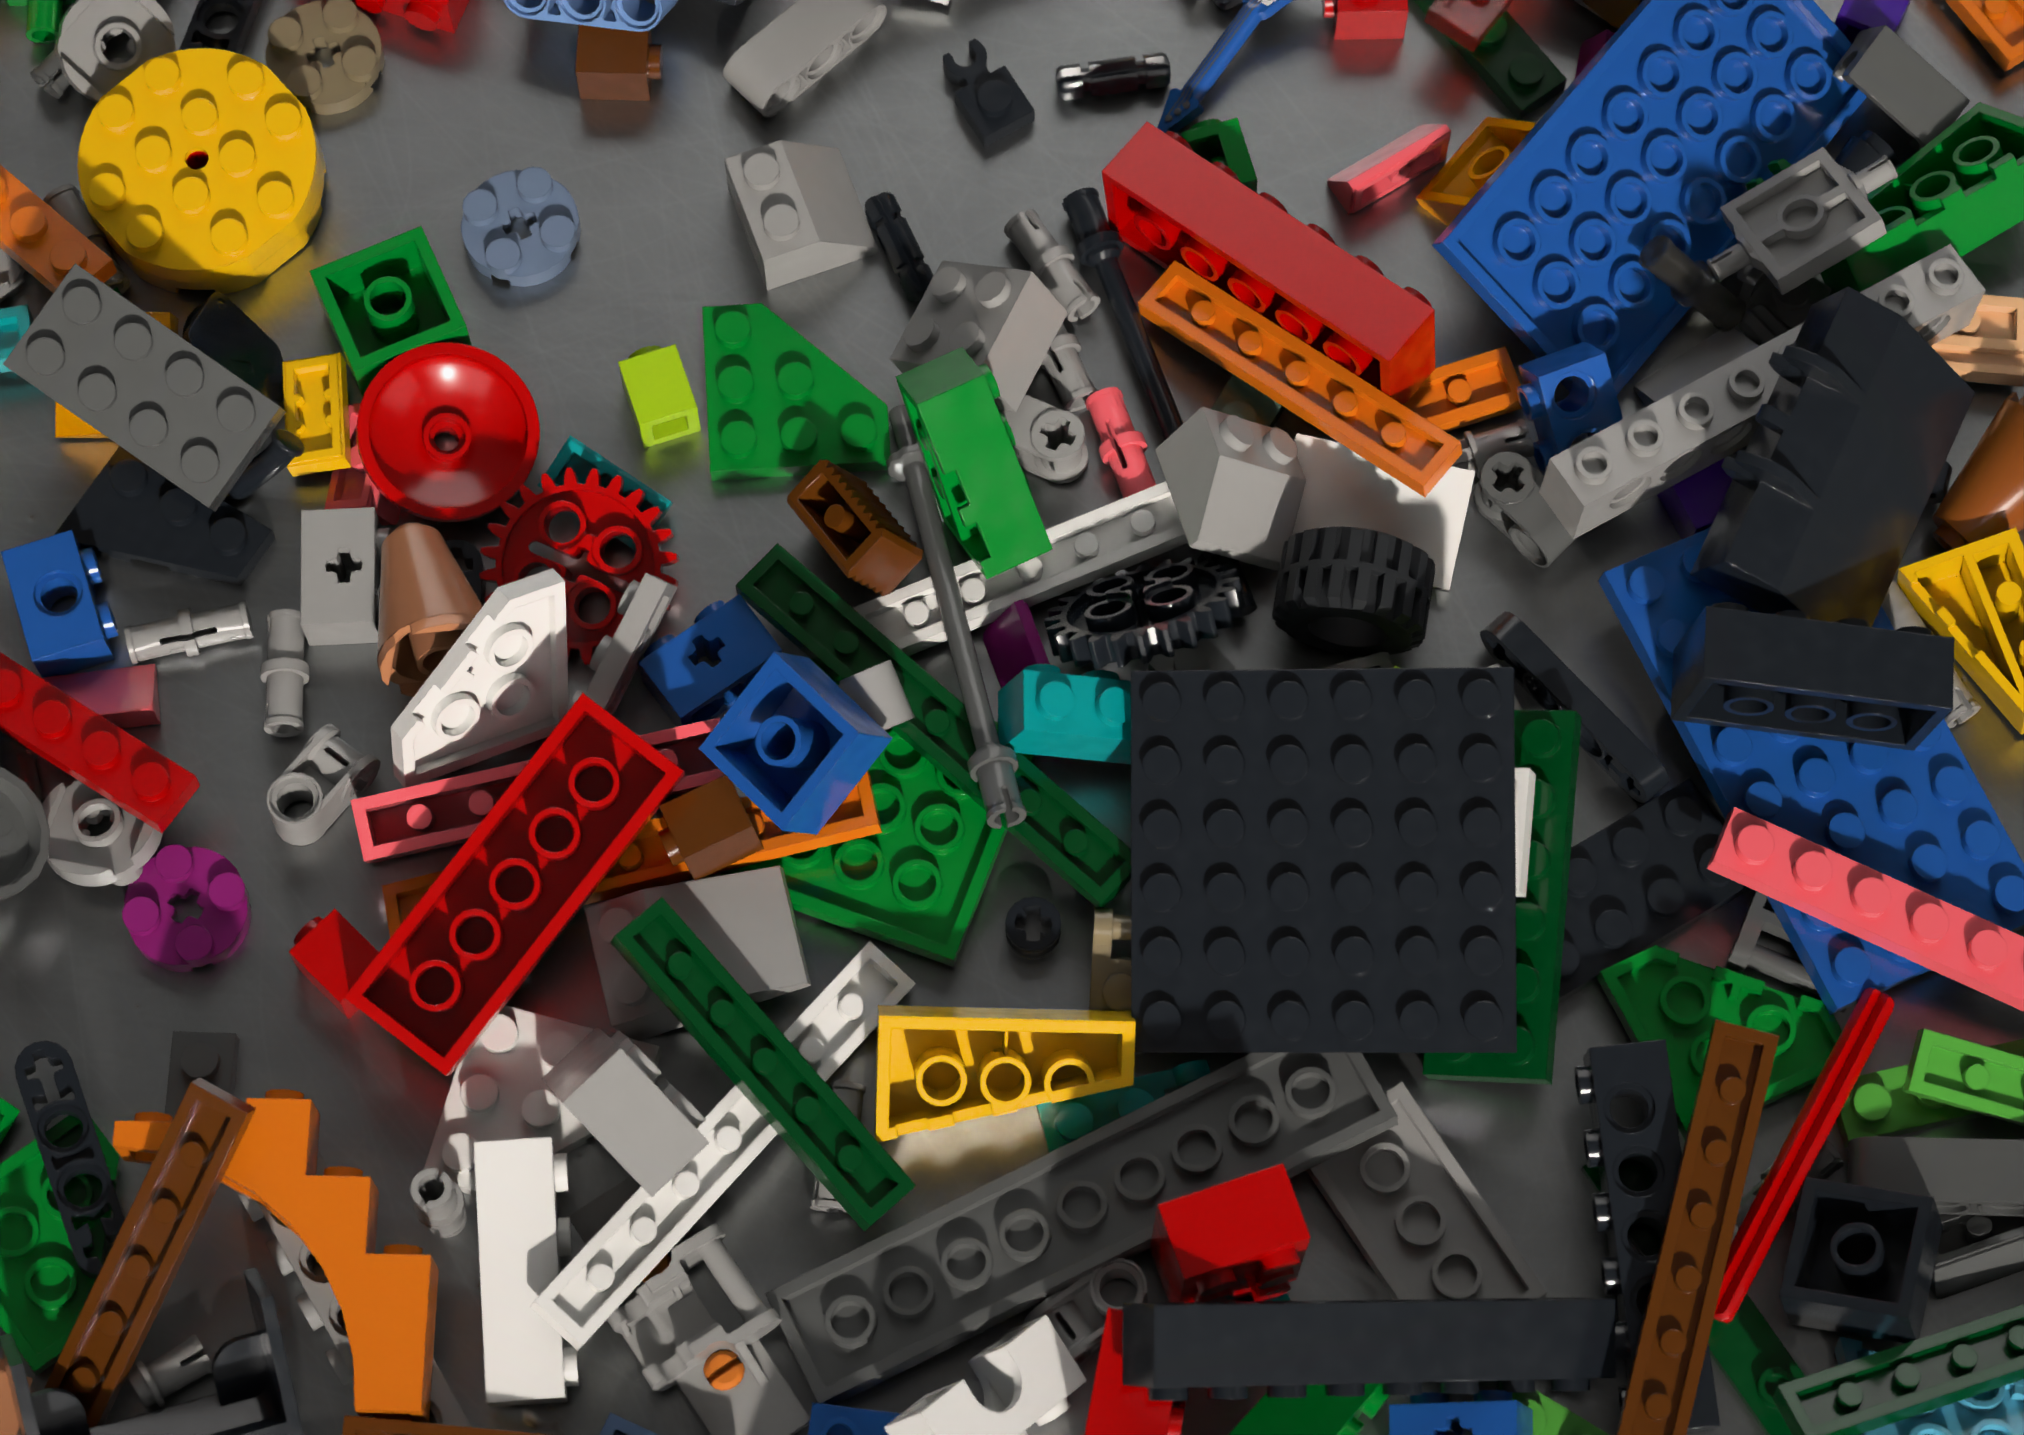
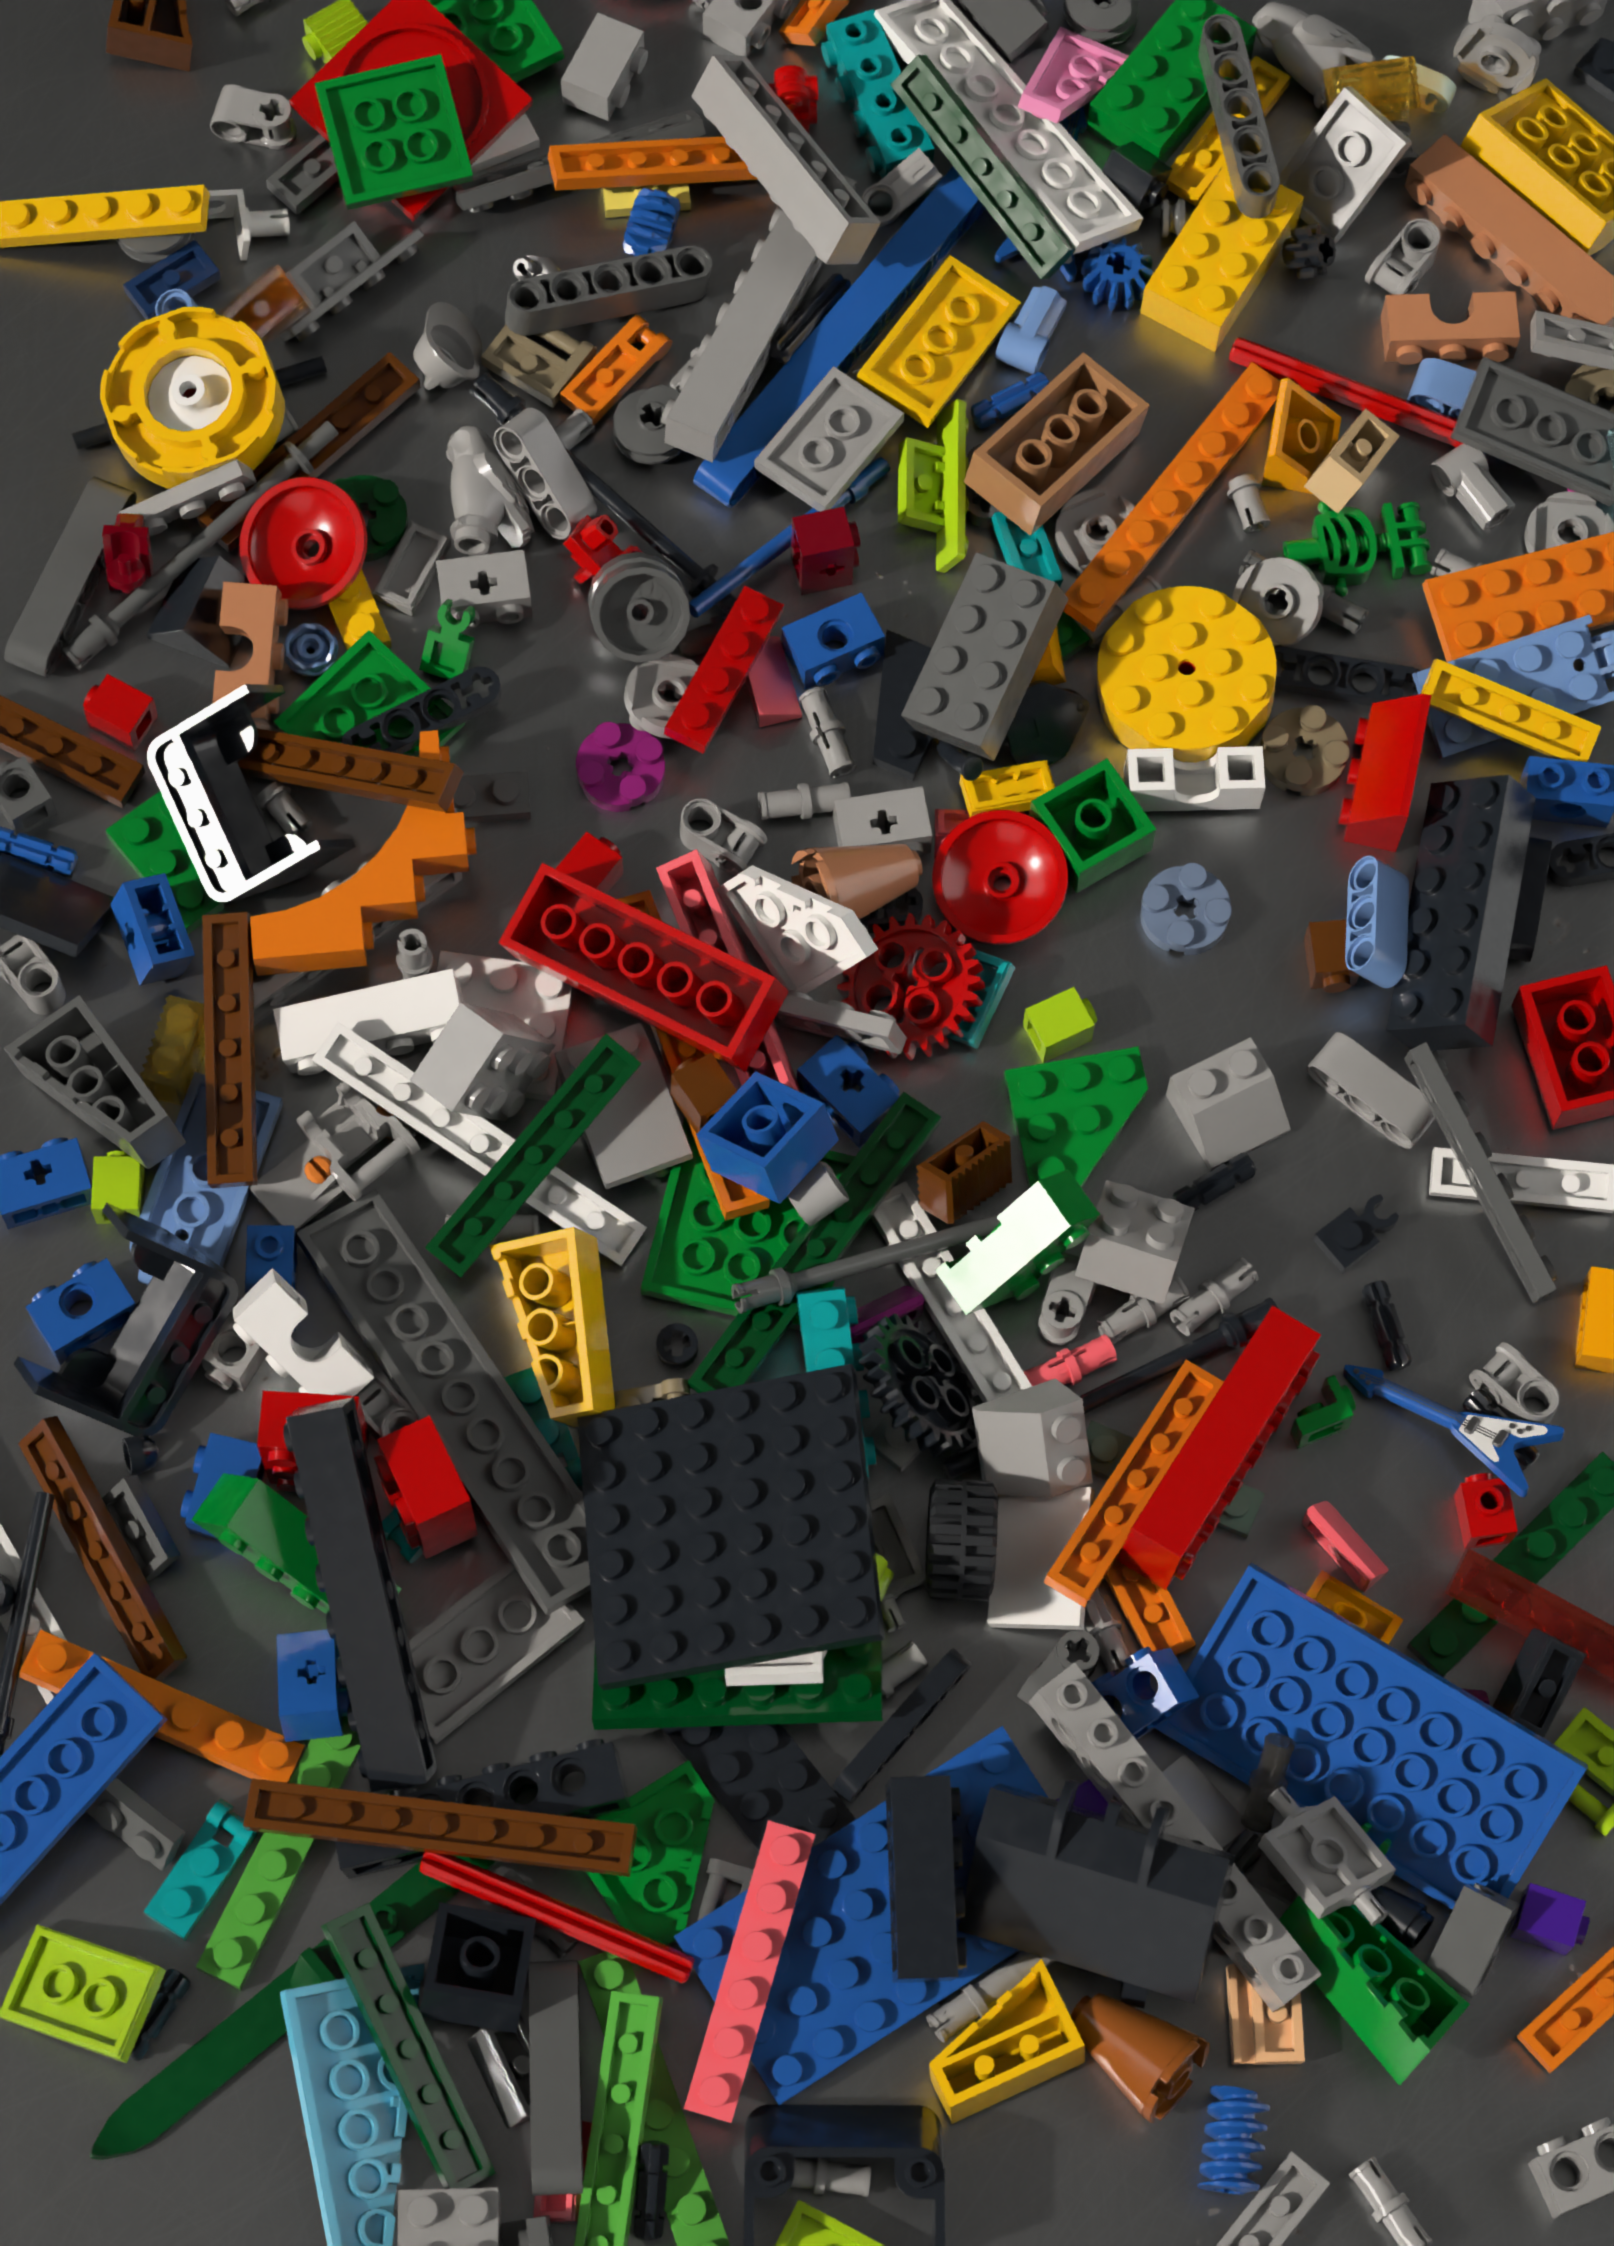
camera: 80 degrees right, 0 degrees up
none -> white arch [1123,746,1265,811]

